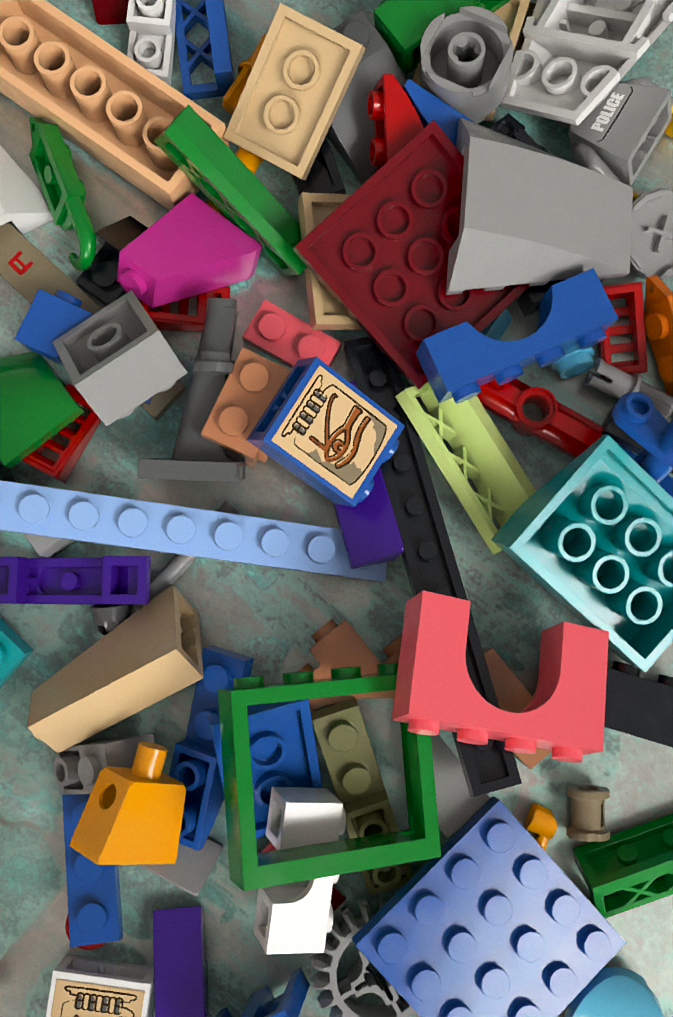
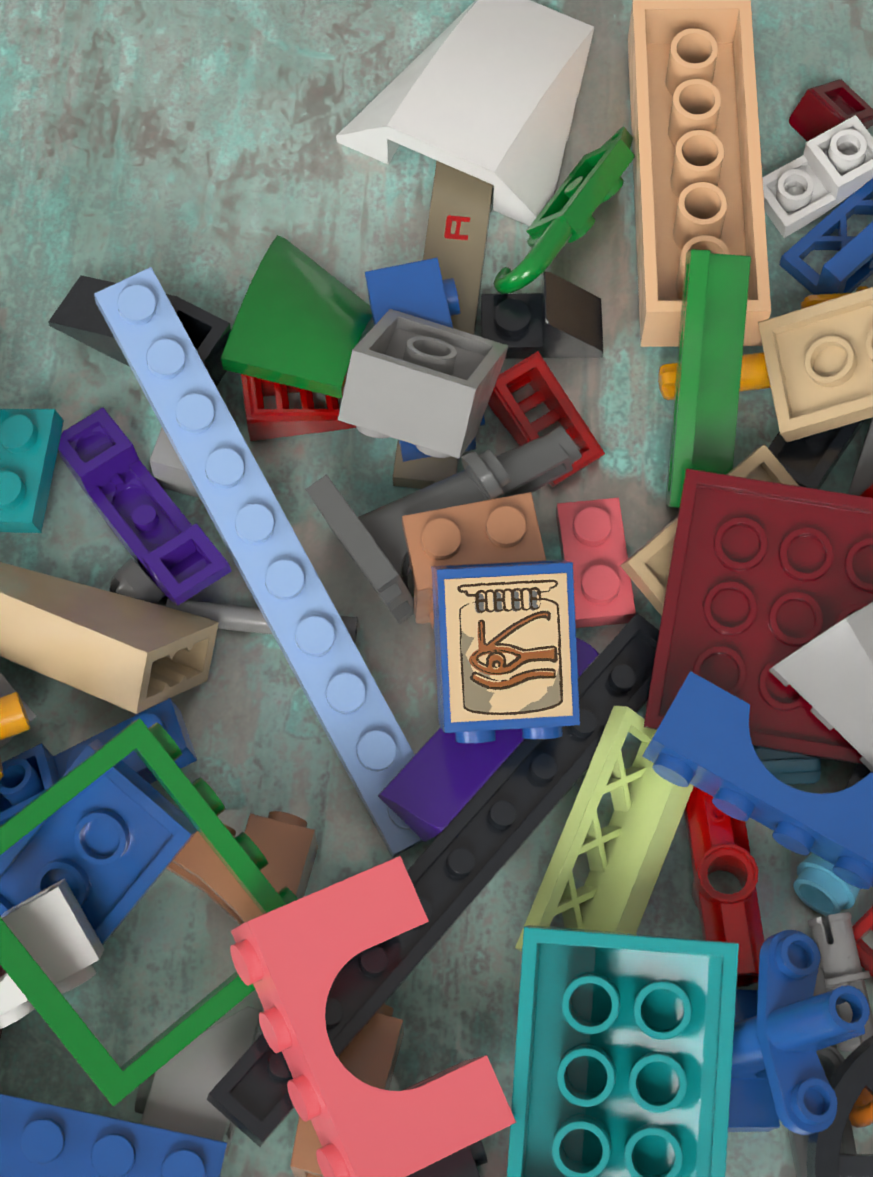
camera: 55 degrees right, 15 degrees down
dark pink slope [117,193,262,308] -> none
olive slope [311,698,413,896] -> none

